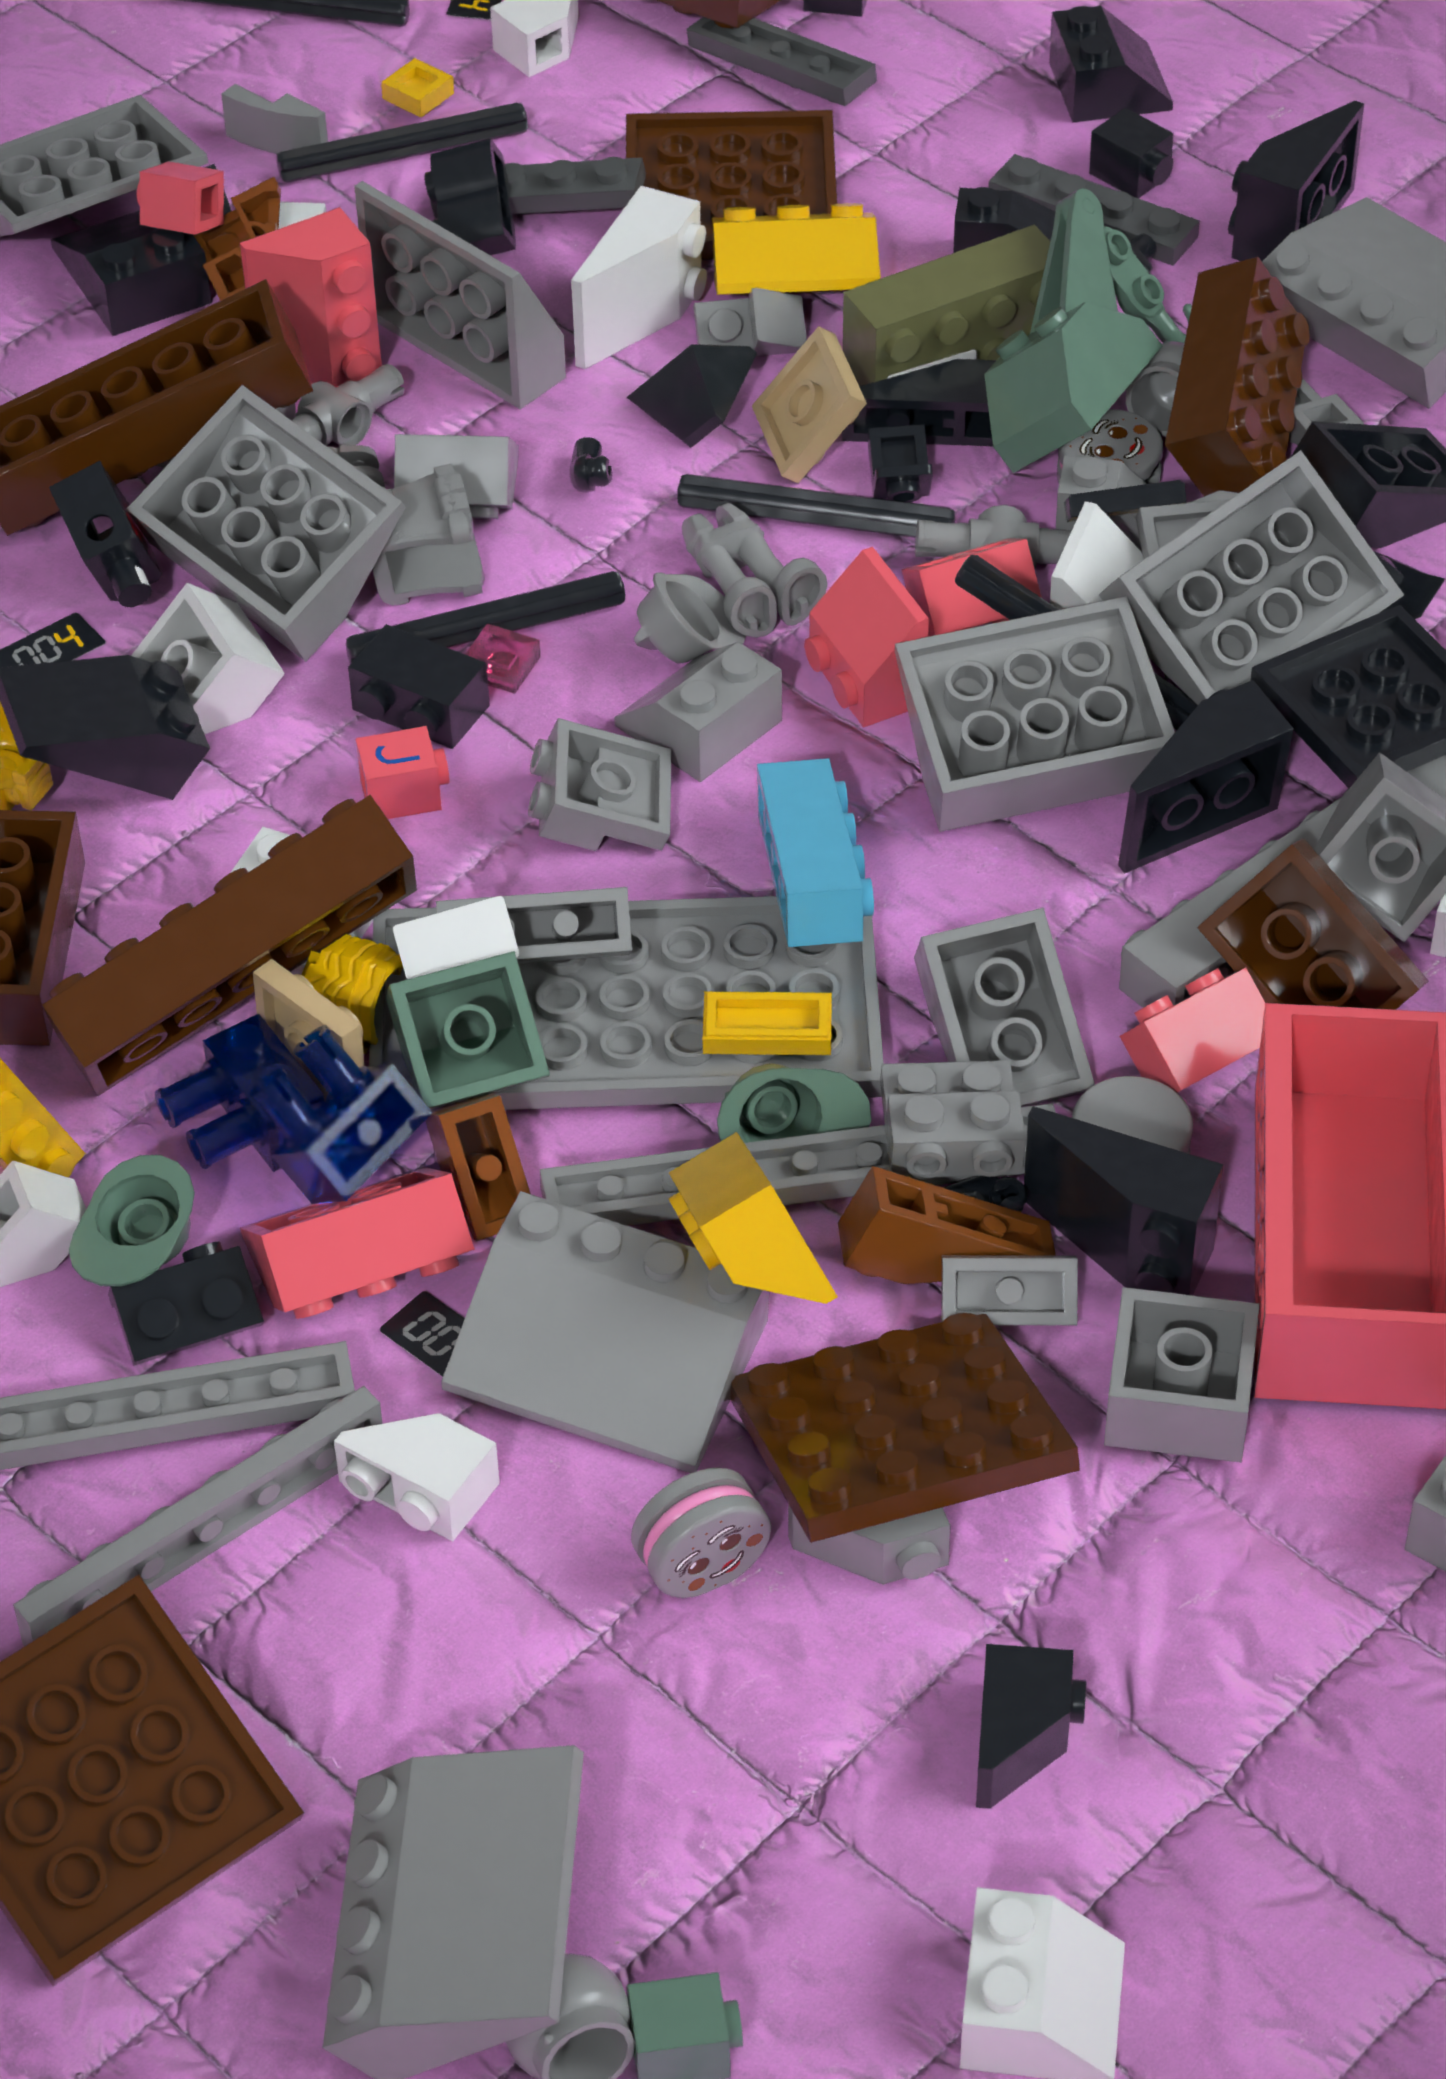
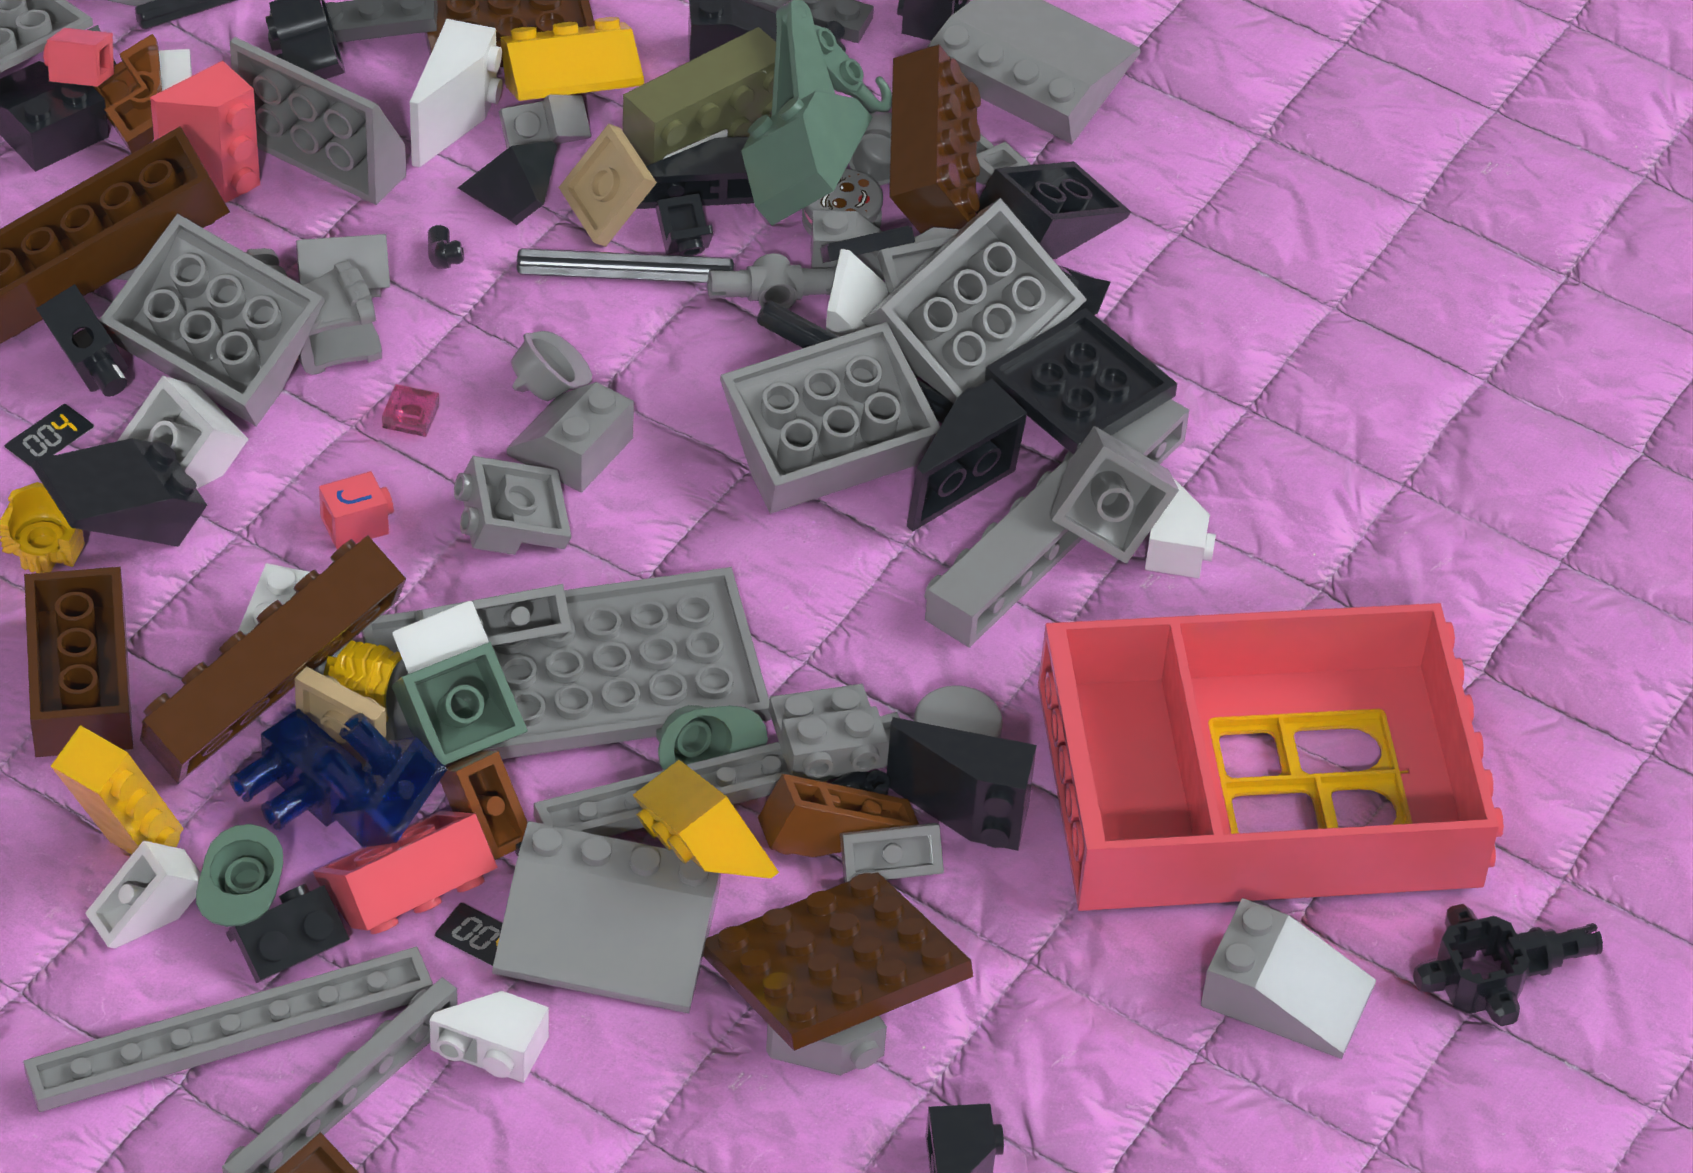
camera: 15 degrees left, 0 degrees up
light grey pin [291,364,404,446] -> none
black axle [346,571,625,664] -> none
black brick [348,624,490,749] -> none
light grey head [631,1468,771,1598] -> none
light grey piece [682,503,828,637] -> none
yellow tile [702,991,832,1055] -> none
medium azure brick [757,758,874,947] -> none
coral slope [804,546,929,728] -> none
coral brick [901,538,1042,637] -> none
light grey slope [914,908,1095,1107] -> none
light grey brick [1104,1287,1259,1463] -> none
coral brick [1119,968,1265,1093] -> none
reddish brown slope [1197,838,1429,1010] -> none

